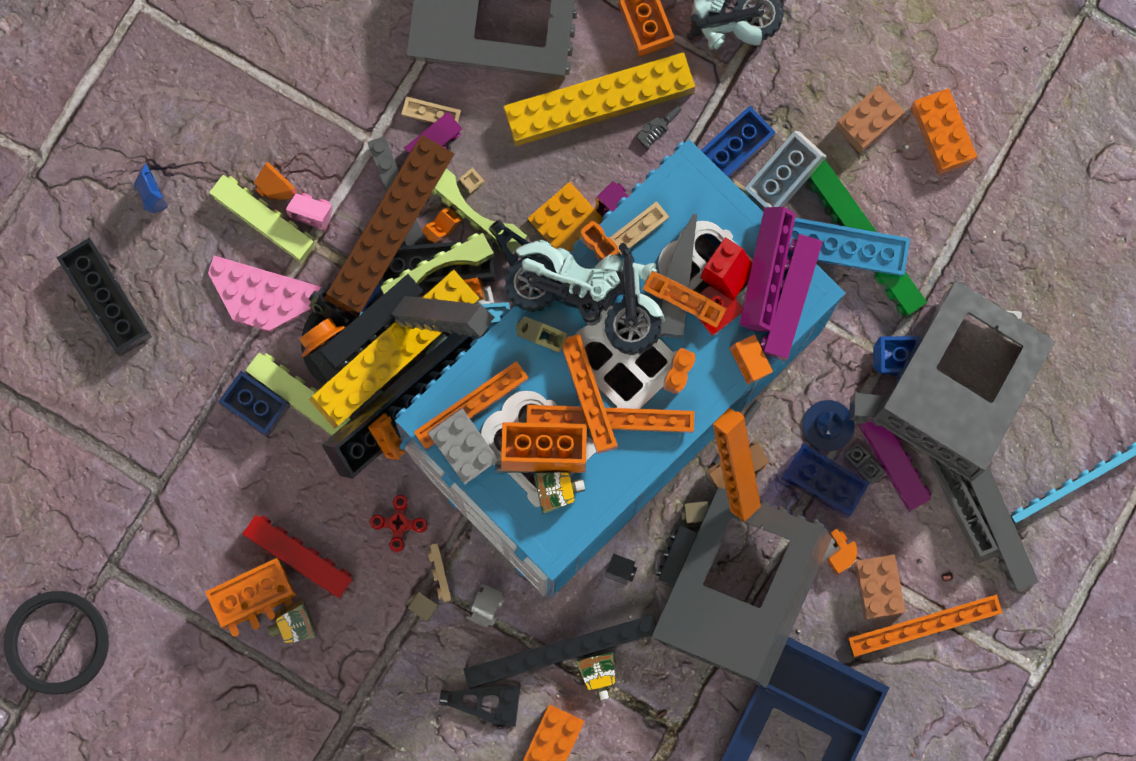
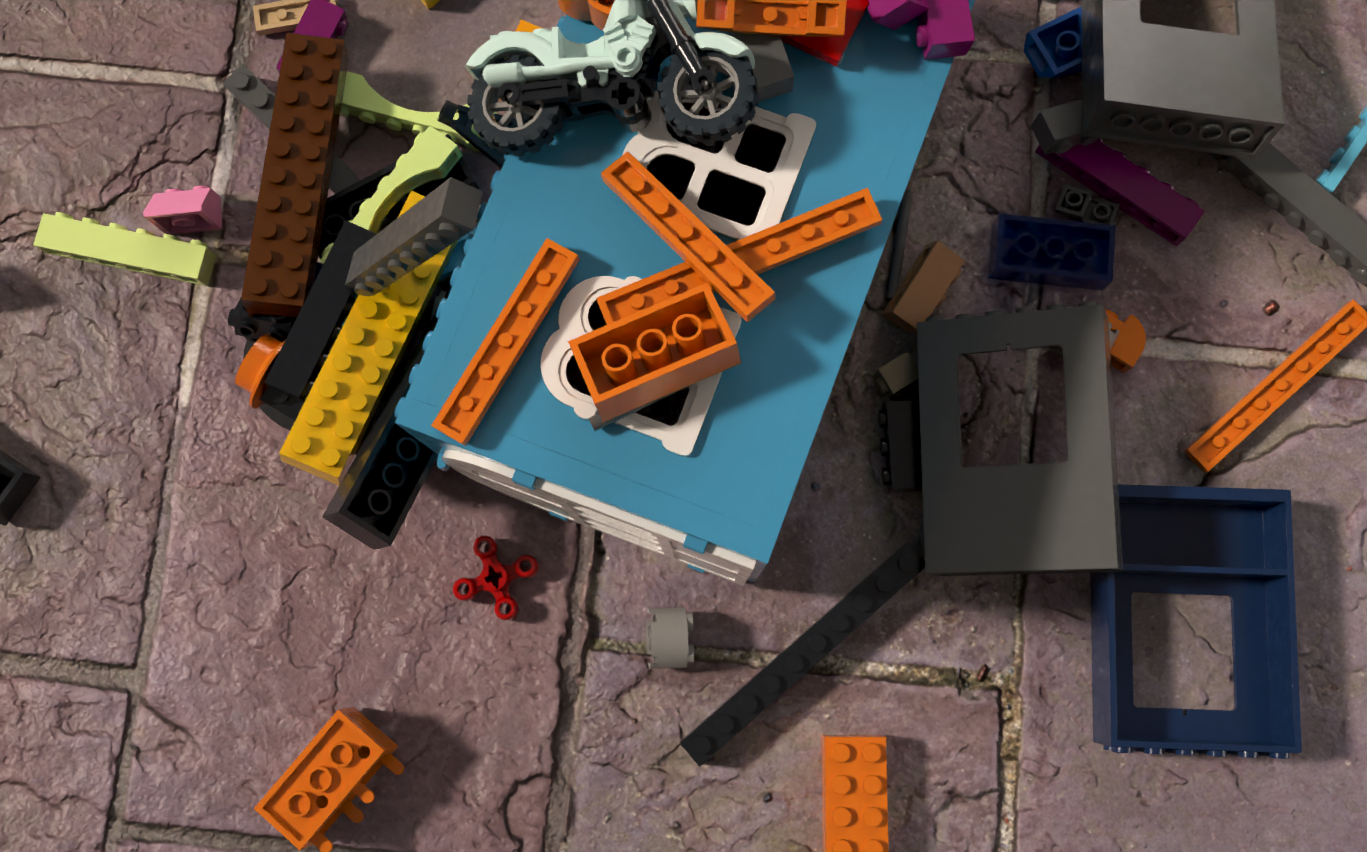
camera: 15 degrees left, 0 degrees up
bright pink plate [208,256,322,332] -> none
dark blue brick [218,371,290,438] -> none
red brick [243,515,353,600] -> none
yellowish green brick [245,352,351,435] -> none
orange slope [254,162,297,200] -> none
torso [267,598,316,643] -> none
orange hinge [368,414,407,460] -> none
dark tan brick [407,592,439,623] -> none
orange brick [421,207,463,243] -> none
light grey brick [427,408,499,484] -> none
tan plate [428,543,452,603] -> none
black plate [439,685,520,727] -> none
tan tile [458,167,485,195] -> none
olive torso [516,316,568,353] -> none
torso [534,472,585,514] -> none
torso [576,652,615,701] -> none
black brick [605,553,637,585] -> none
orange brick [663,348,695,395] -> none
orange brick [712,408,761,522] -> none
orange hinge [729,335,773,385] -> none
dark blue hat [803,400,854,451] -> none
nougat brick [854,554,906,620] -> none
dark grey slope [929,456,998,563] -> none

